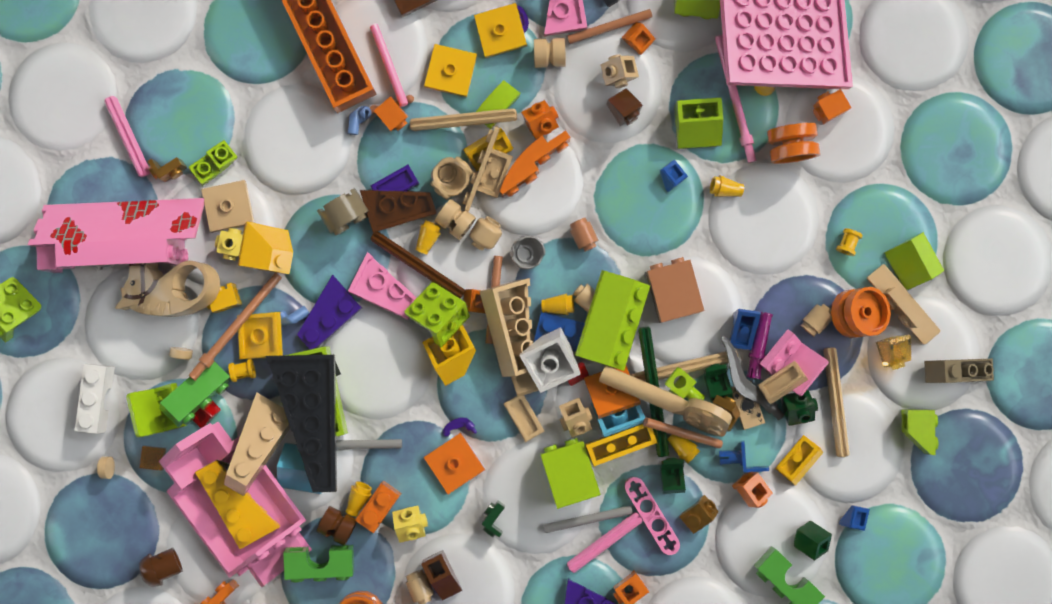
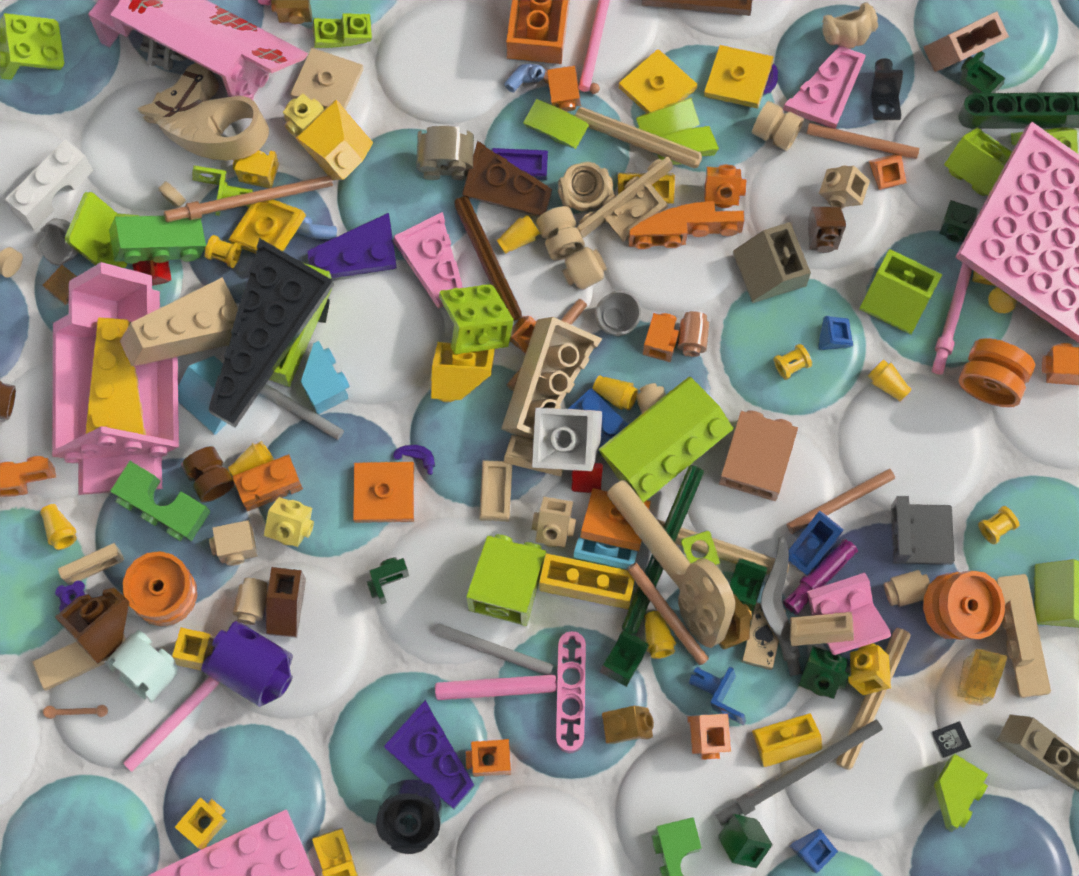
camera: 35 degrees right, 15 degrees down
none -> light grey hair [38,218,79,266]
none -> lime bracket [192,166,253,216]
none -> tan brick [209,520,258,566]
none -> medium azure slope [301,341,350,415]
none -> lime slope [523,99,589,149]
none -> lime slope [636,97,700,137]
none -> orange brick [643,313,679,362]
none -> dark grey bar [715,719,883,826]
none -> dark tan slope [733,222,811,303]
none -> yellow bush [773,344,812,380]
none -> nougat bar [787,469,895,534]
none -> yellow brick [848,643,891,695]
none -> dark grey bracket [891,496,955,565]
none -> black sticker [932,721,971,758]
none -> dark green bracket [939,200,978,242]

